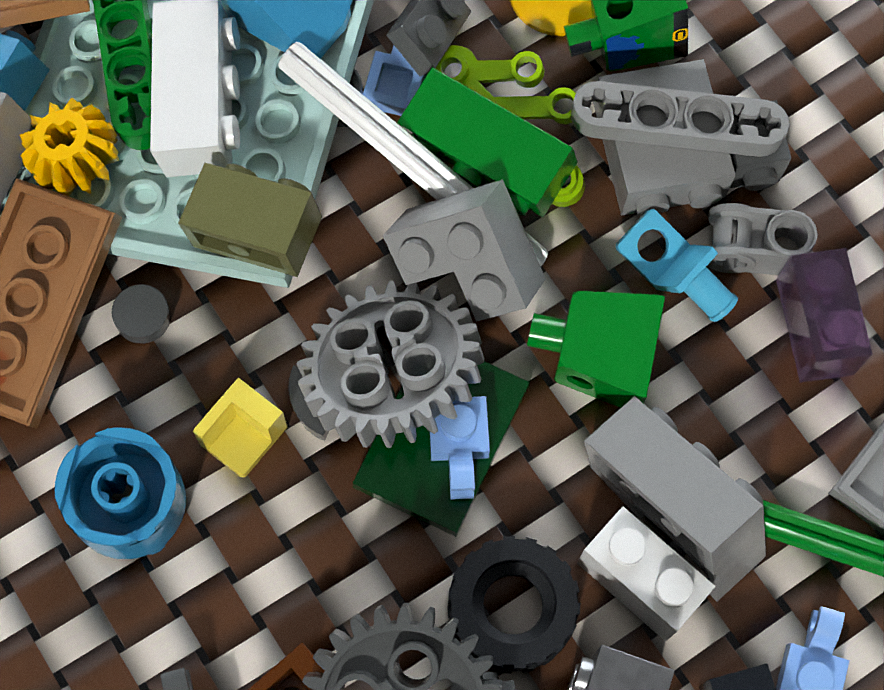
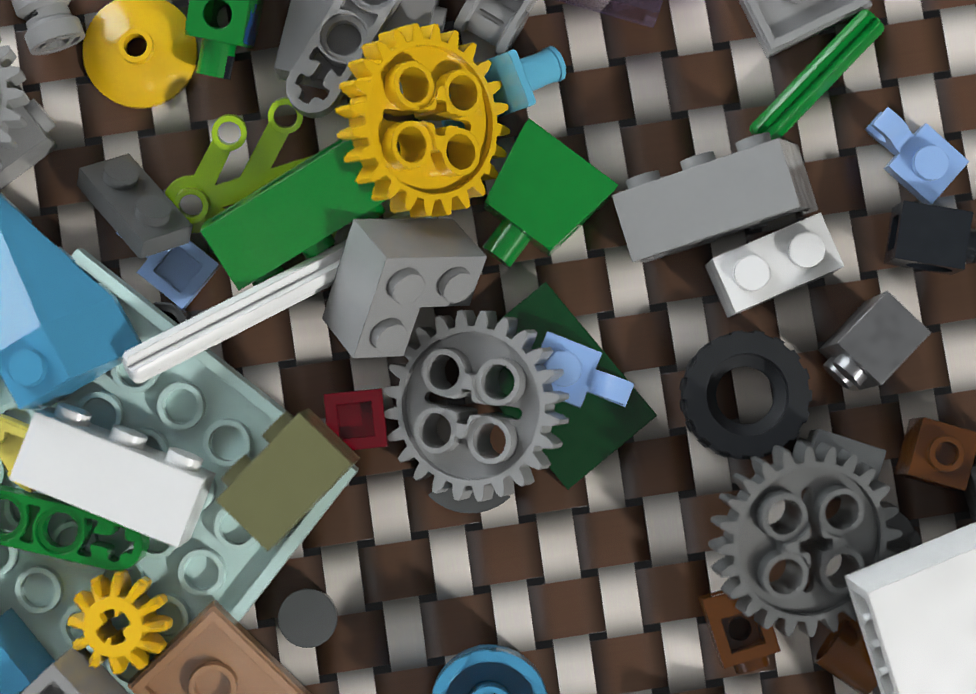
camera: 65 degrees left, 15 degrees up
light yellow panel [193,378,287,477] -> none
none -> dark red plate [323,388,389,450]
none -> yellow gear [335,23,510,218]

